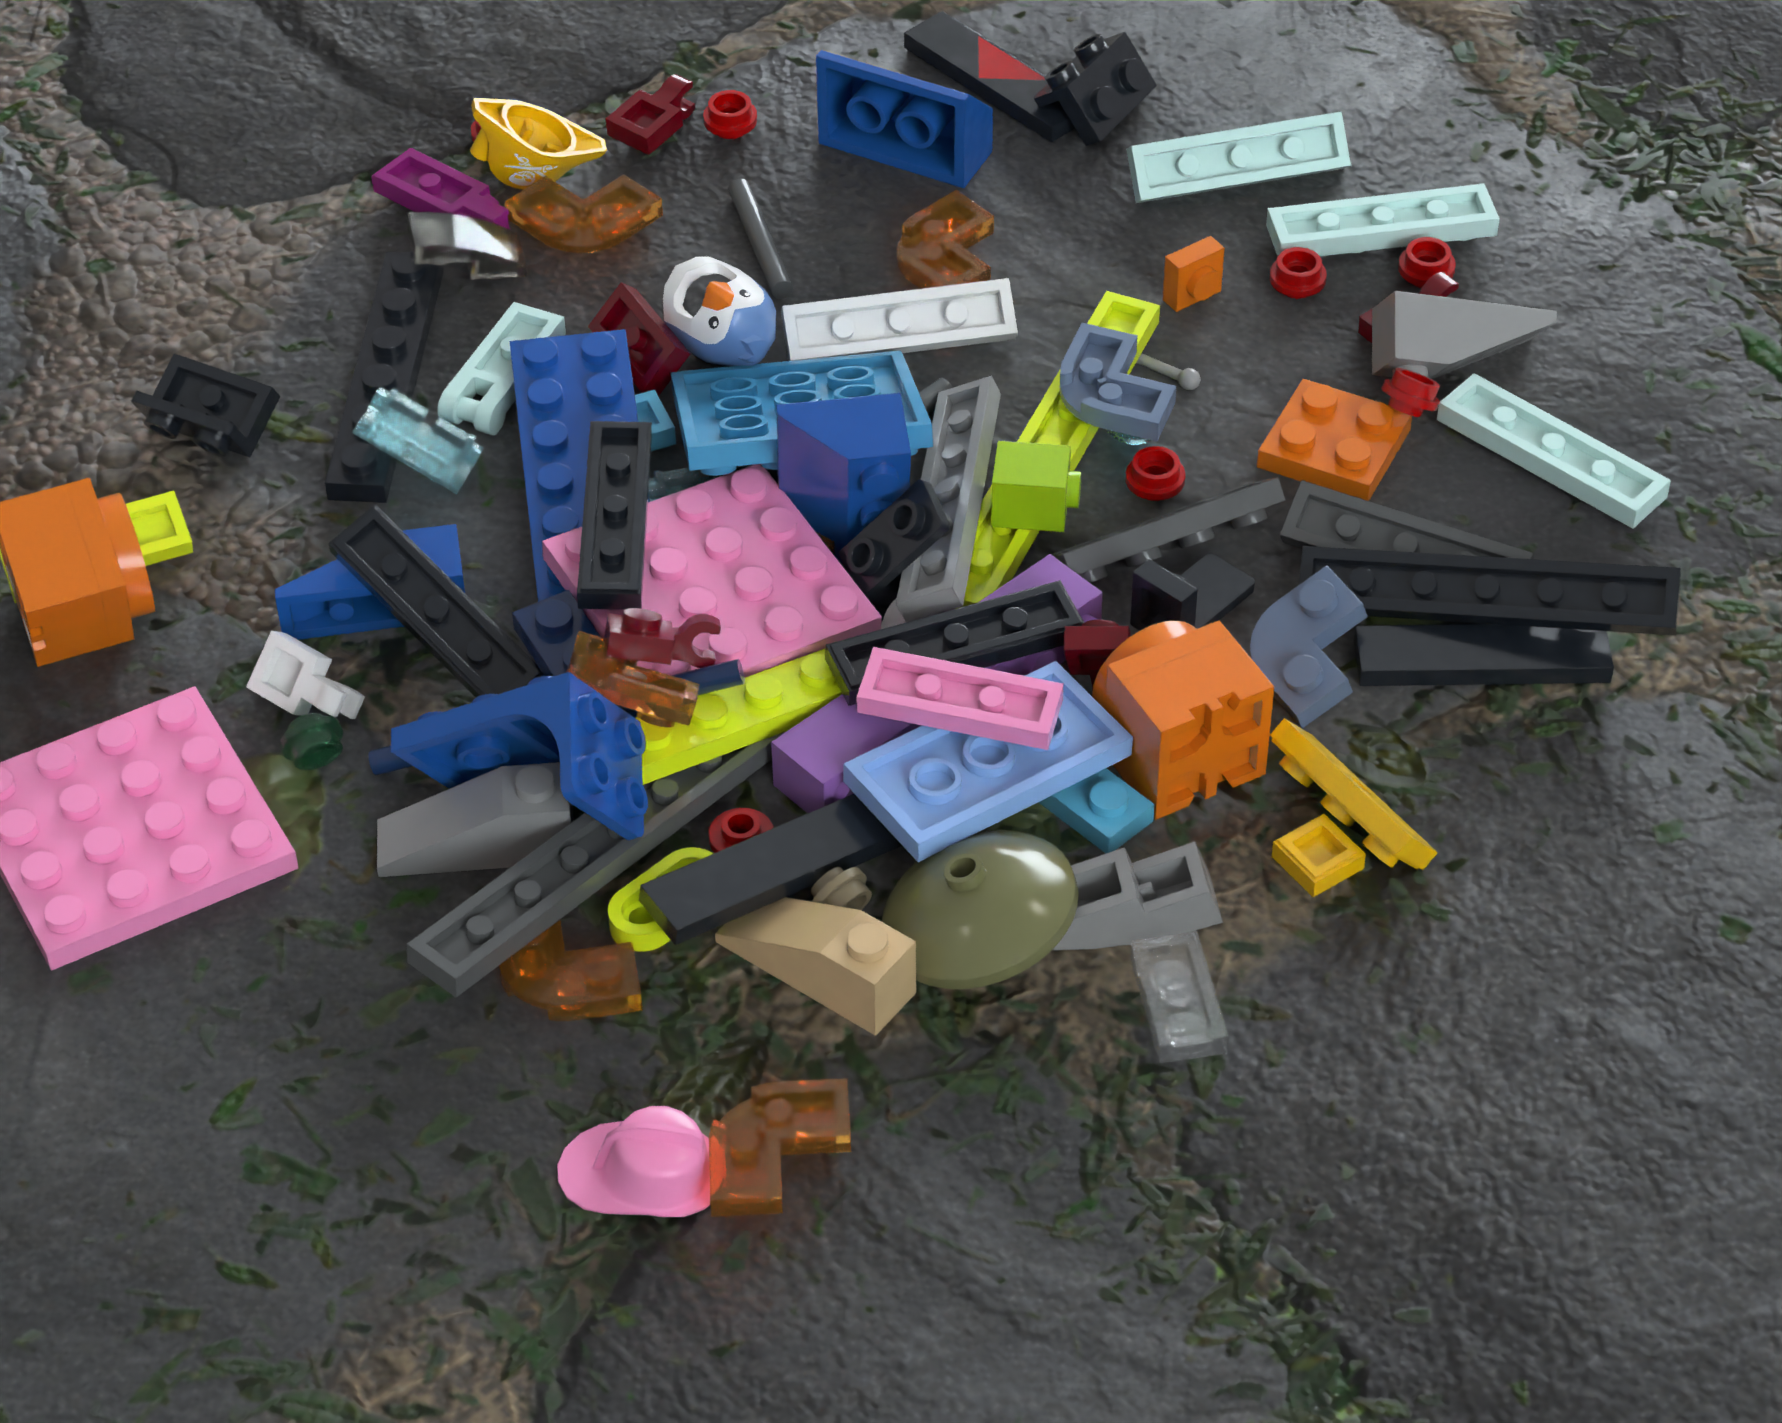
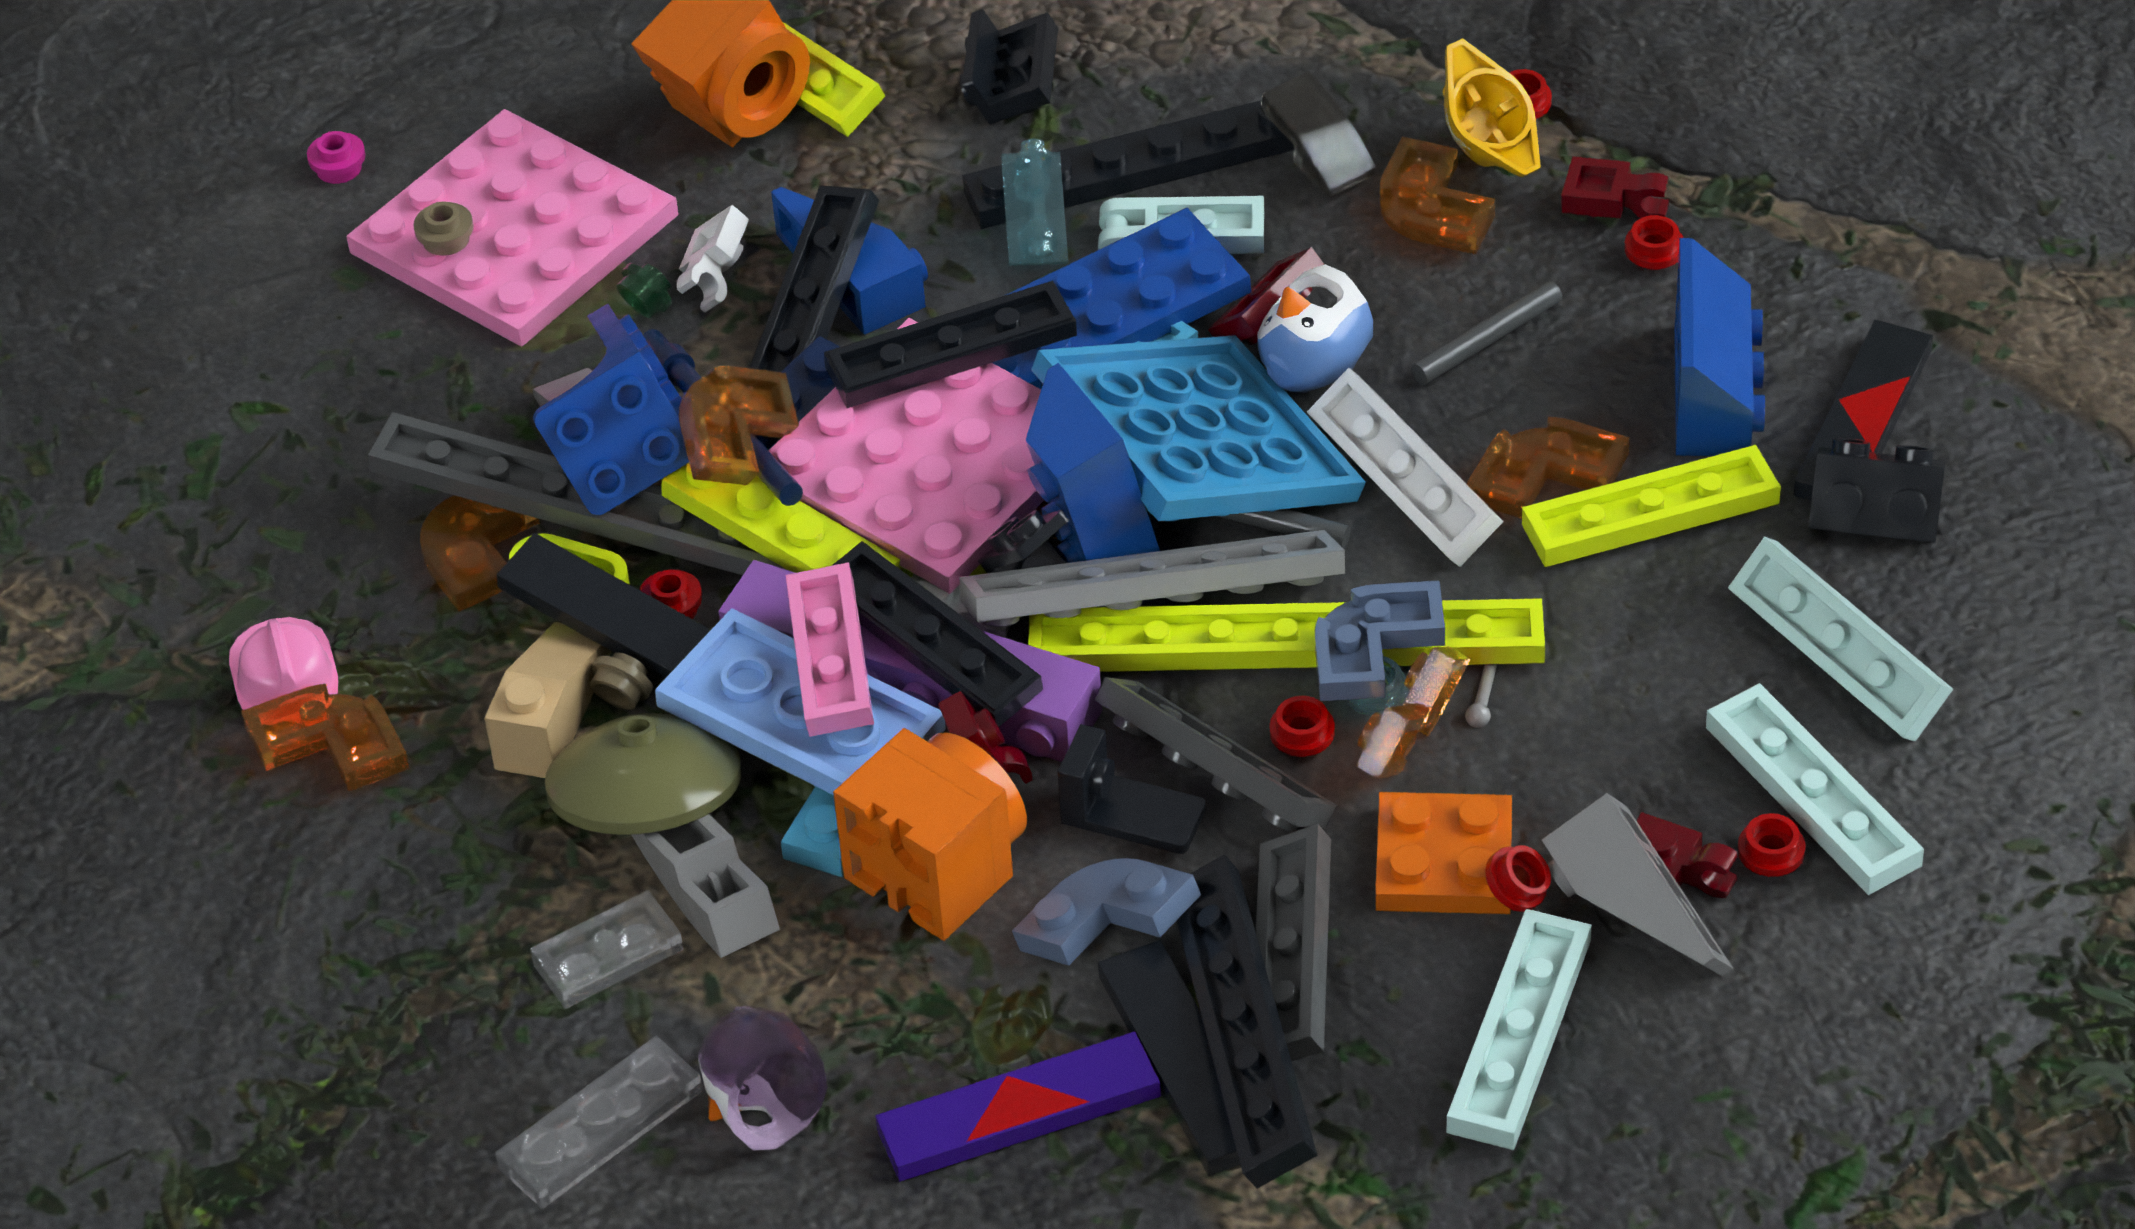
camera: 70 degrees right, 0 degrees up
magenta hinge [371,148,512,247] -> none
dark red plate [604,608,721,668] -> none
lime brick [991,441,1081,532] -> none
orange plate [1163,236,1225,312] -> none
red plate [1270,247,1327,299] -> none
yellow tile [1270,718,1438,870] -> none
yellow tile [1271,814,1366,897] -> none
none -> dark tan plate [413,201,474,256]
none -> clear plate [495,1036,703,1209]
none -> clear purple piece [698,1006,828,1150]
none -> dark purple tile [875,1031,1161,1182]
none -> clear orange plate [1356,646,1471,779]
none -> neon yellow plate [1522,445,1781,567]

